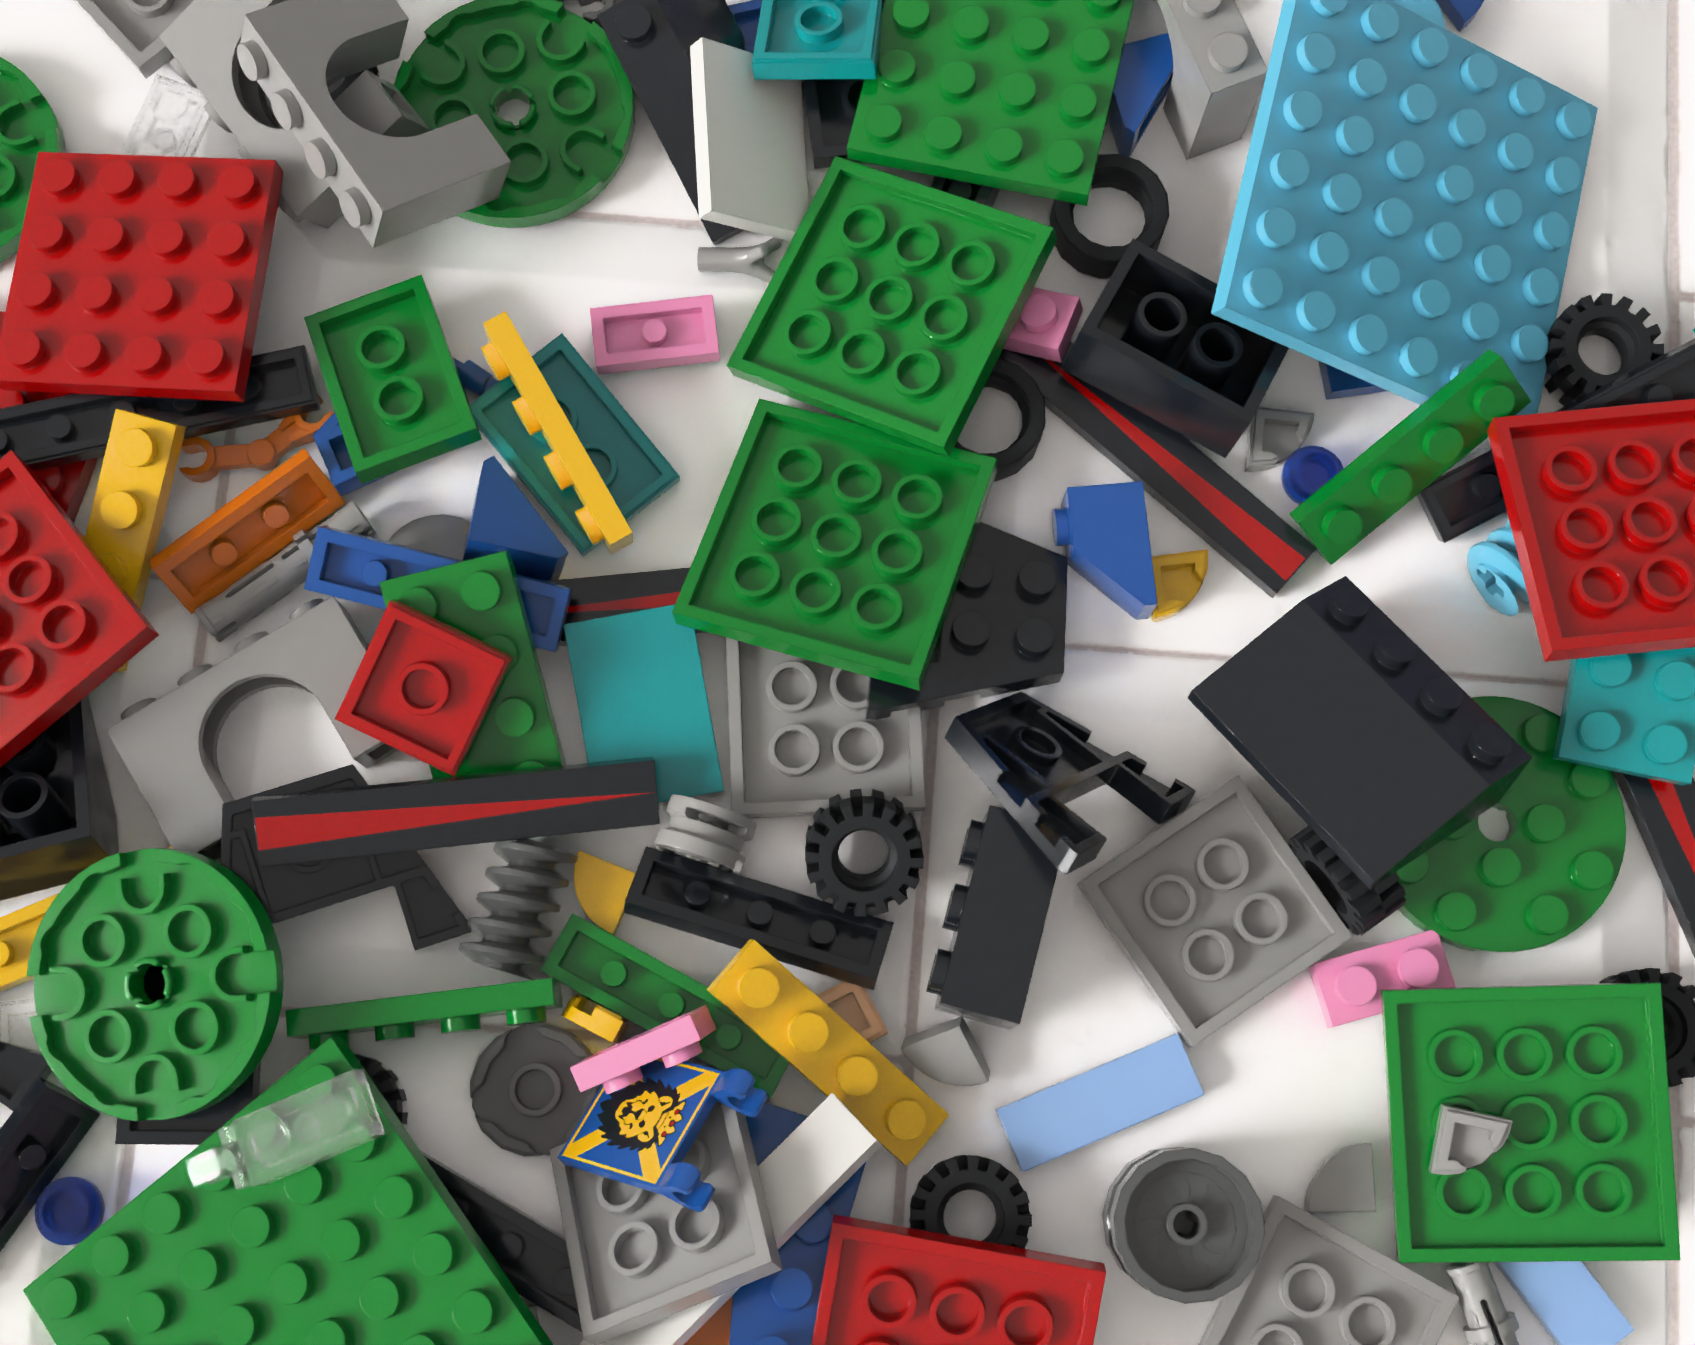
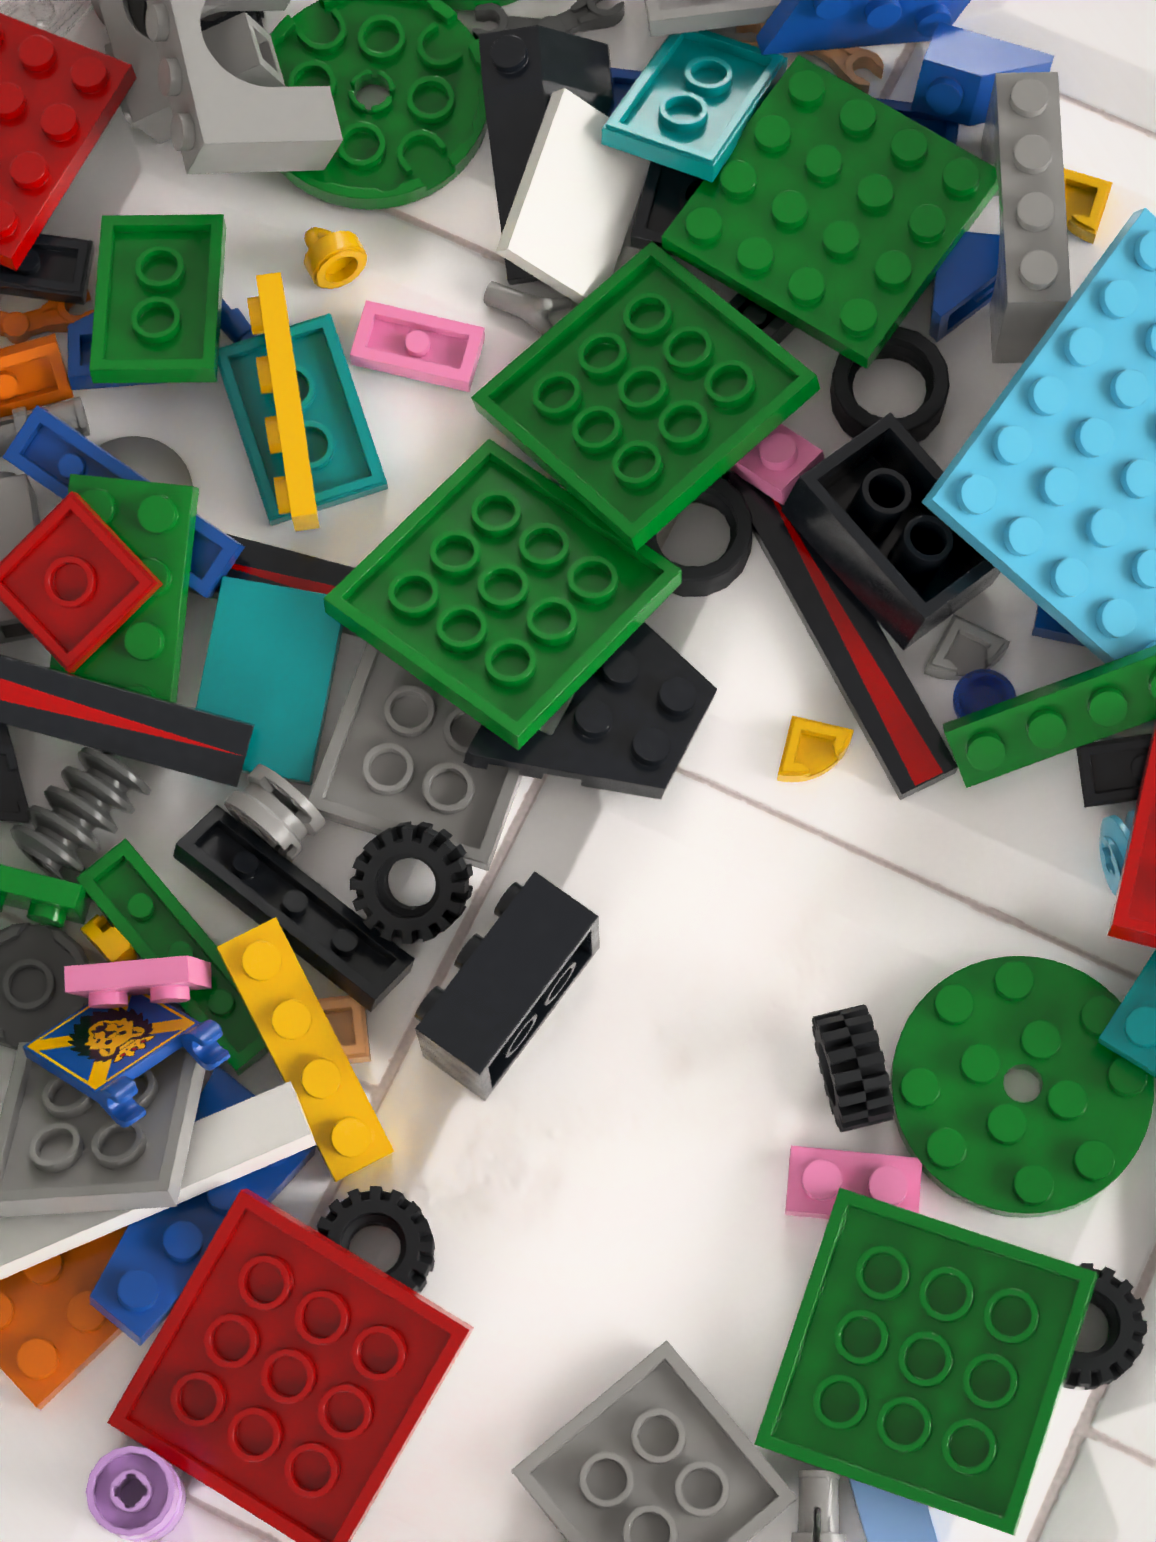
camera: 25 degrees right, 5 degrees down
blue slope [462,455,569,581] -> none
yellow tile [573,850,635,936] -> none
light grey tile [901,1016,991,1086] -> none
black wing [944,691,1196,875] -> none
light blue tile [995,1033,1205,1172] -> none
blue slope [1052,481,1157,620] -> none
light grey plate [1077,775,1353,1048] -> none
dark grey wheel [1102,1147,1265,1304] -> none
black slope [1188,576,1533,889] -> none
light grey tile [1305,1143,1376,1212] -> none
light grey tile [1429,1104,1513,1175] -> none
none -> yellow tile [303,227,368,289]

